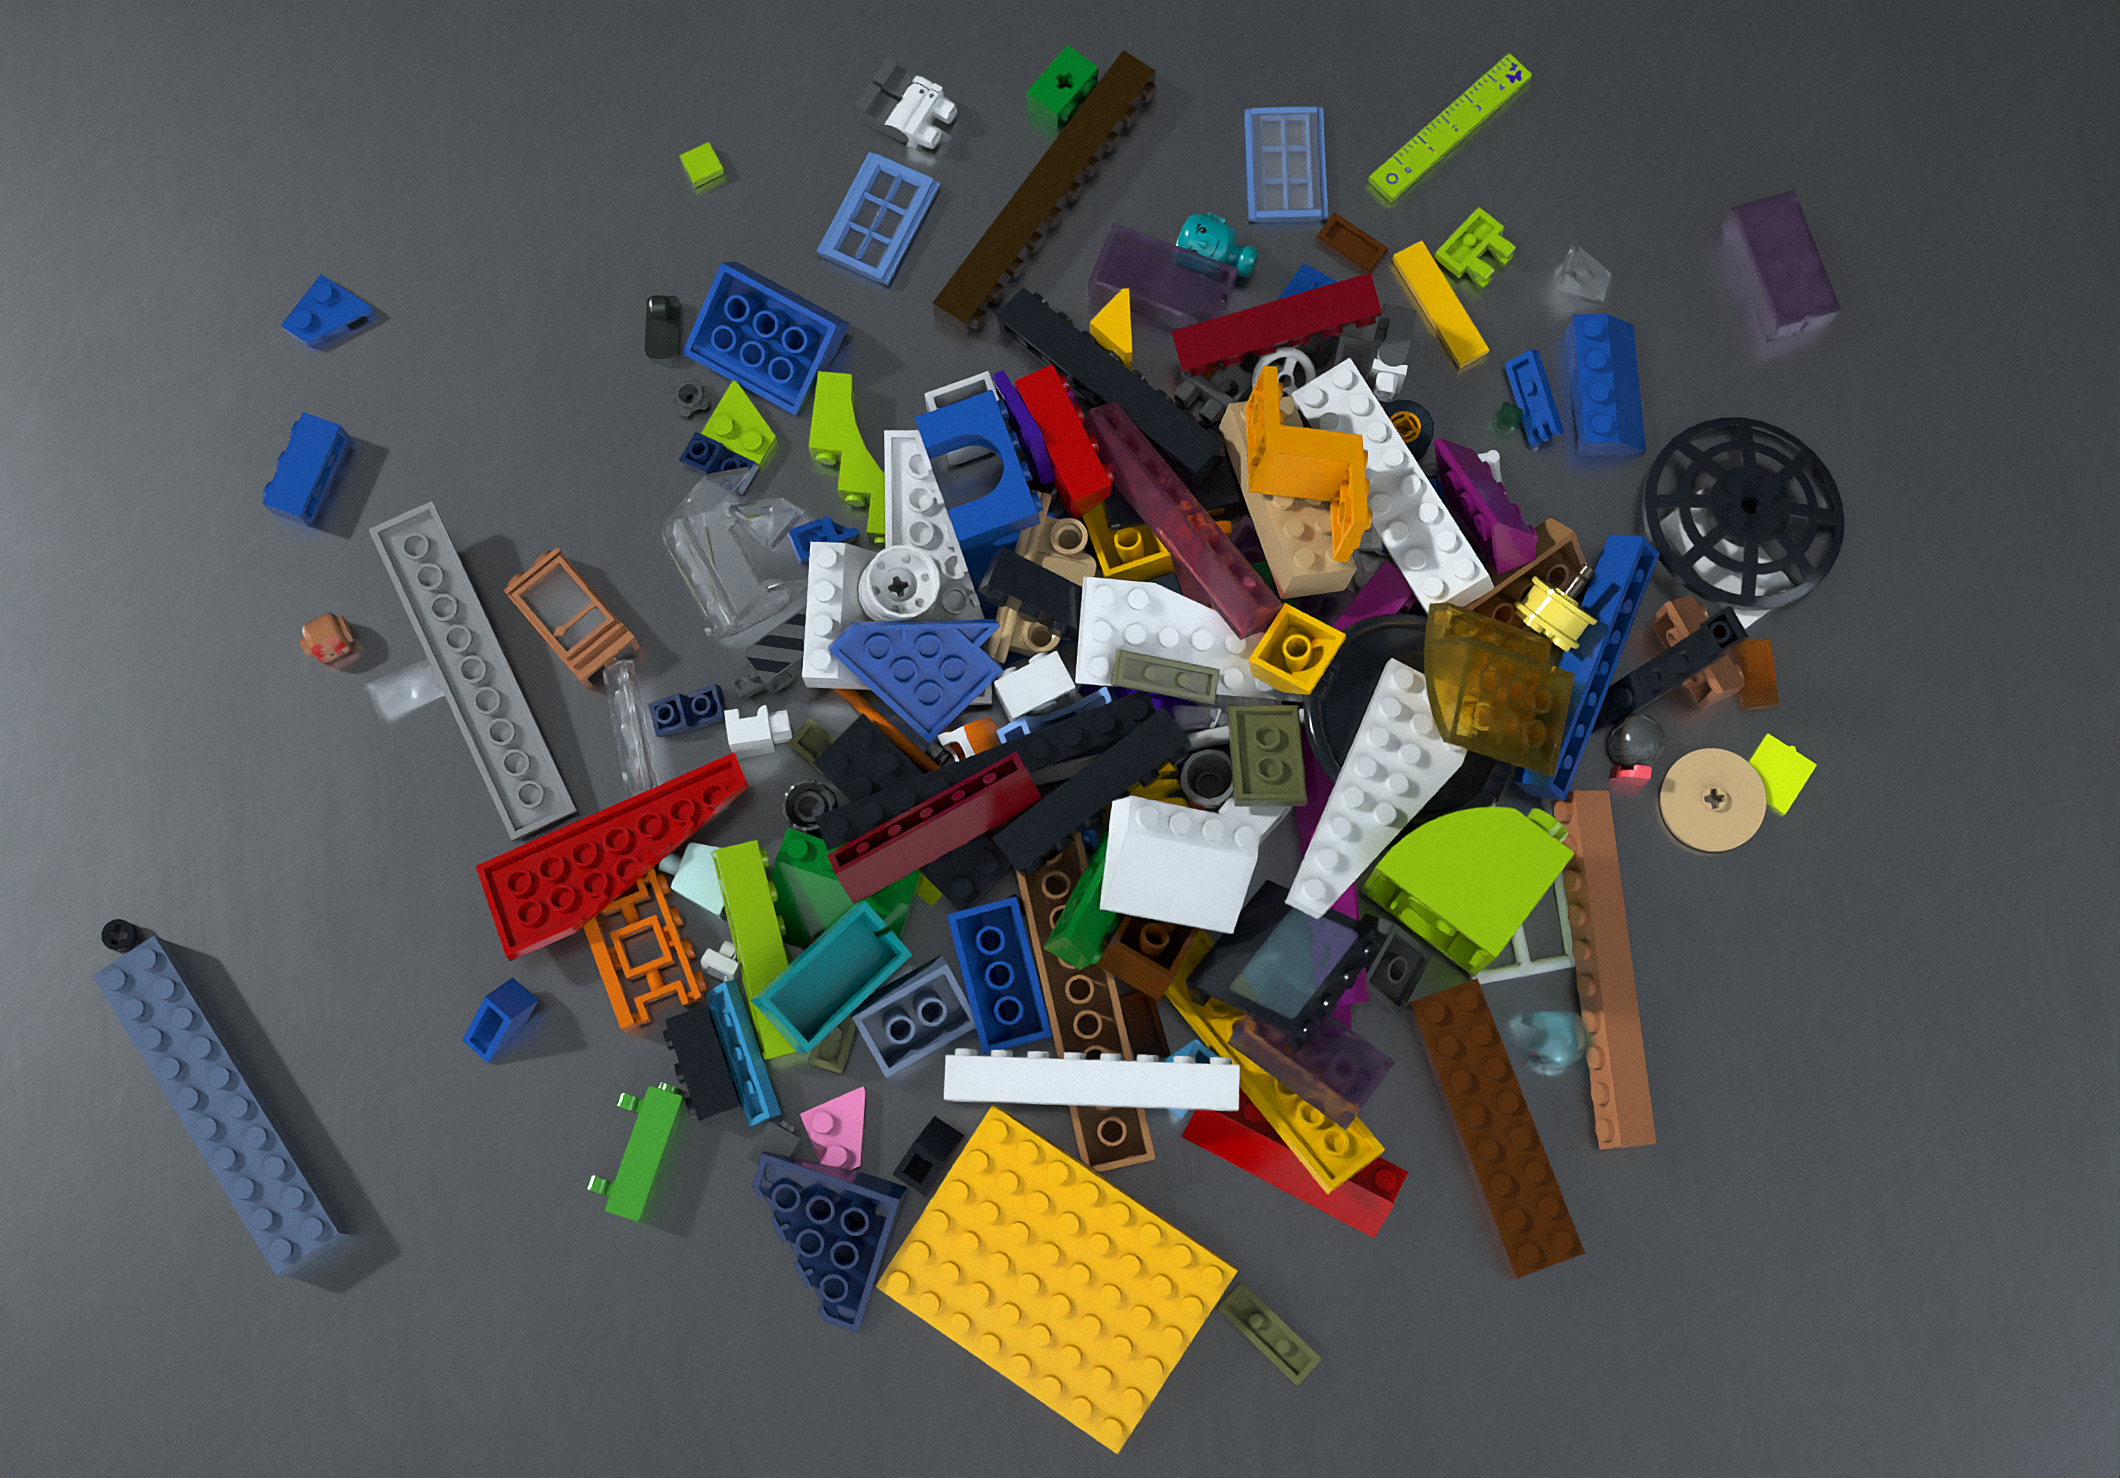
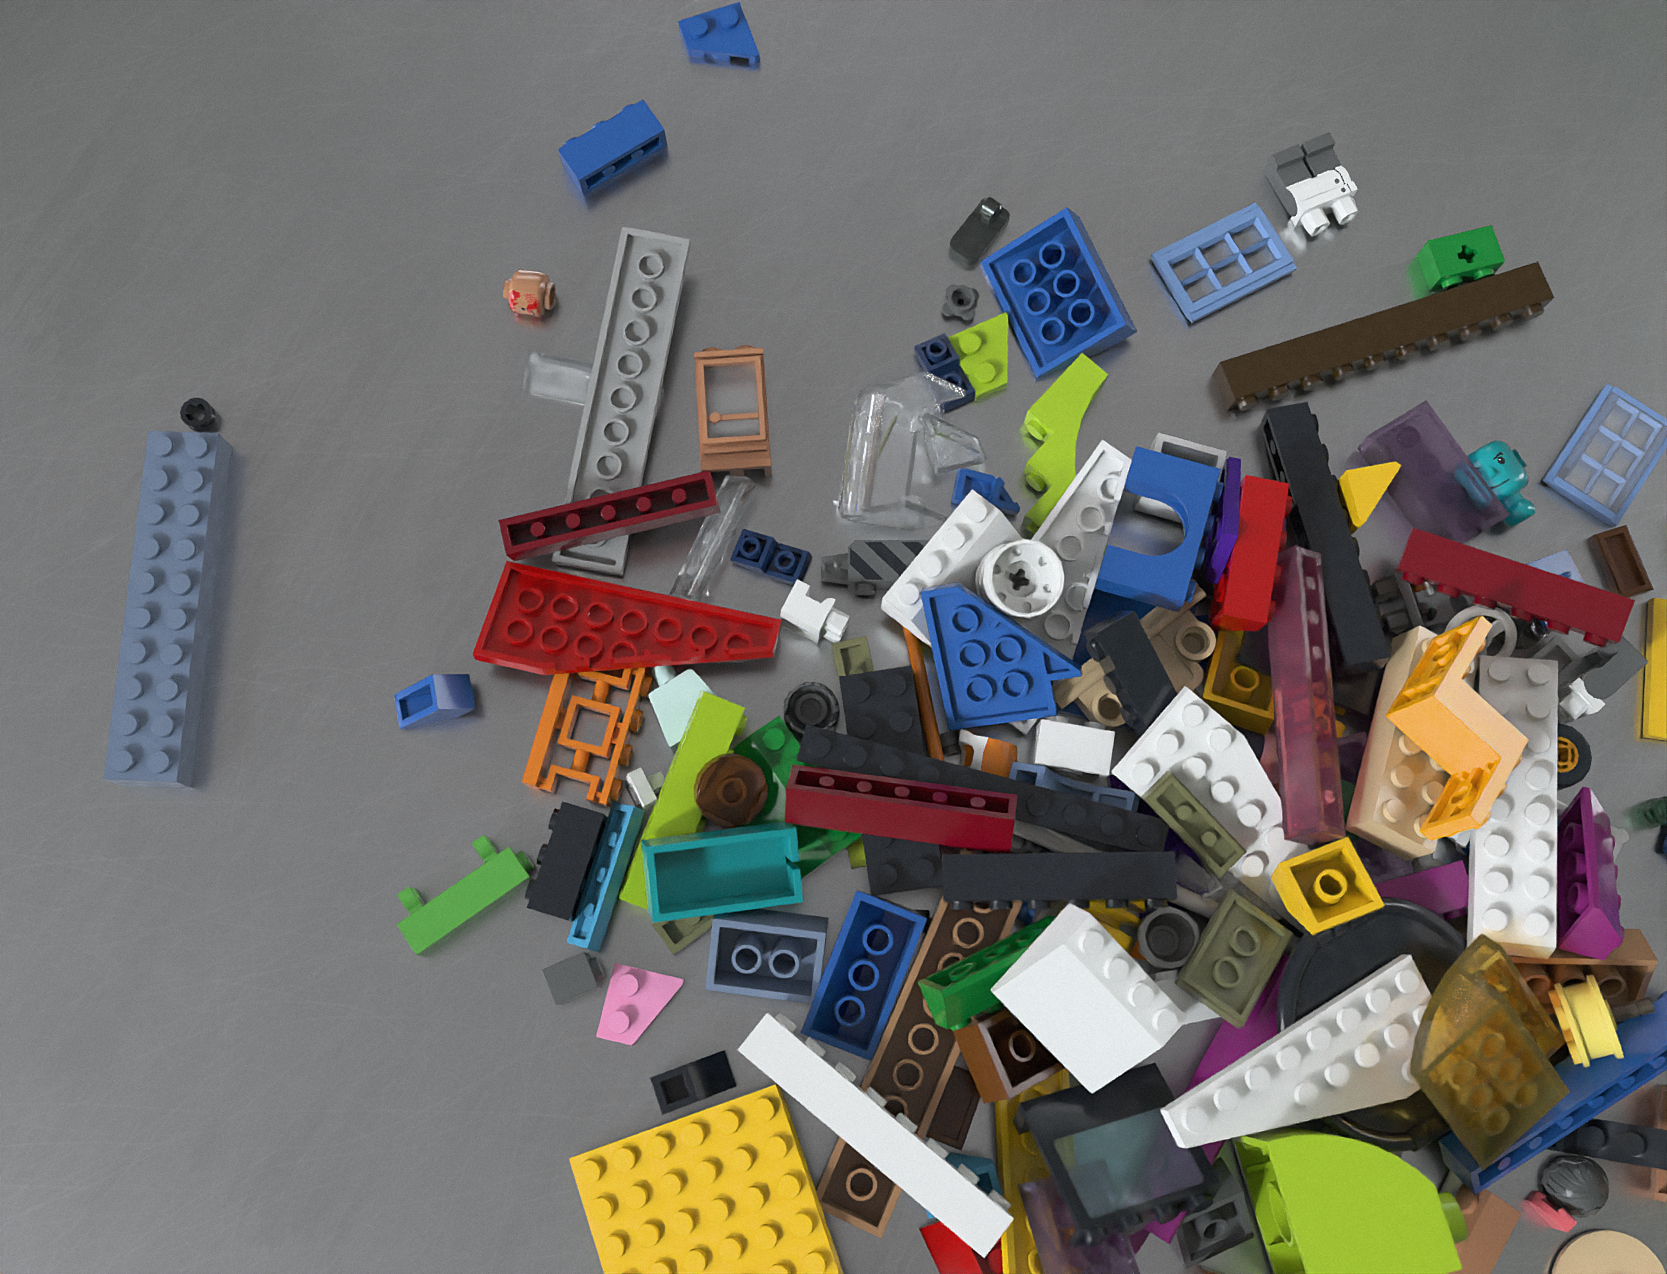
camera: 35 degrees right, 0 degrees up
lime tile [680,142,725,188] -> none
dark blue slope [752,1151,907,1333] -> none
none -> dark red brick [498,470,721,562]
none -> reddish brown tile [694,753,768,828]

